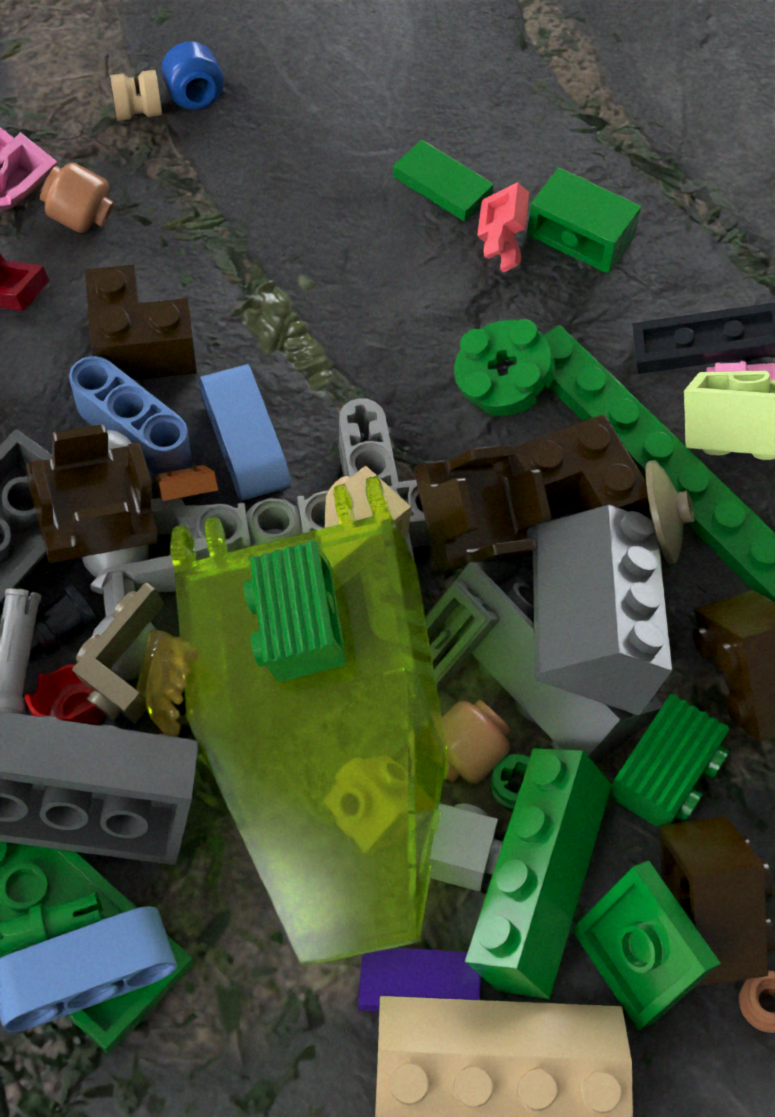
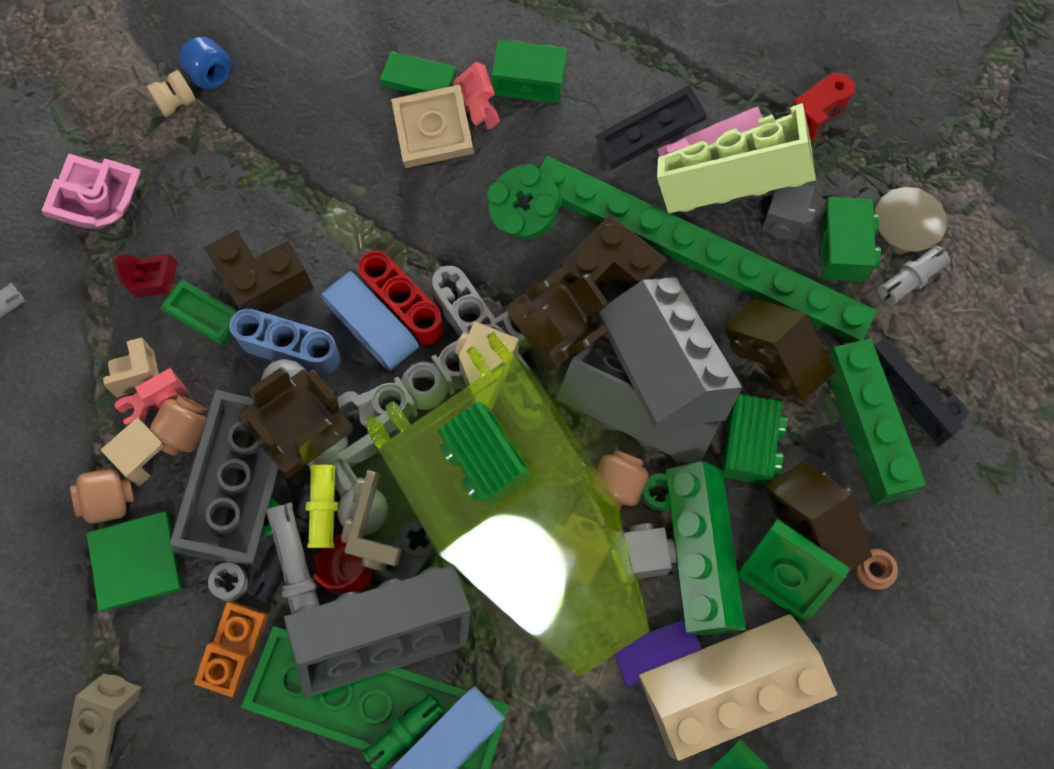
camera: 20 degrees left, 10 degrees up
nougat head [40,162,114,233] -> none
clear yellow piece [136,630,198,735] -> none
dark orange tile [155,465,218,501] -> none
tile [390,581,500,699] -> none
dark tan dish [646,460,694,565] -> none
none -> green tile [160,279,238,348]
none -> neon yellow pin [305,465,338,548]
none -> red beam [358,251,444,347]
none -> tan plate [391,85,474,168]

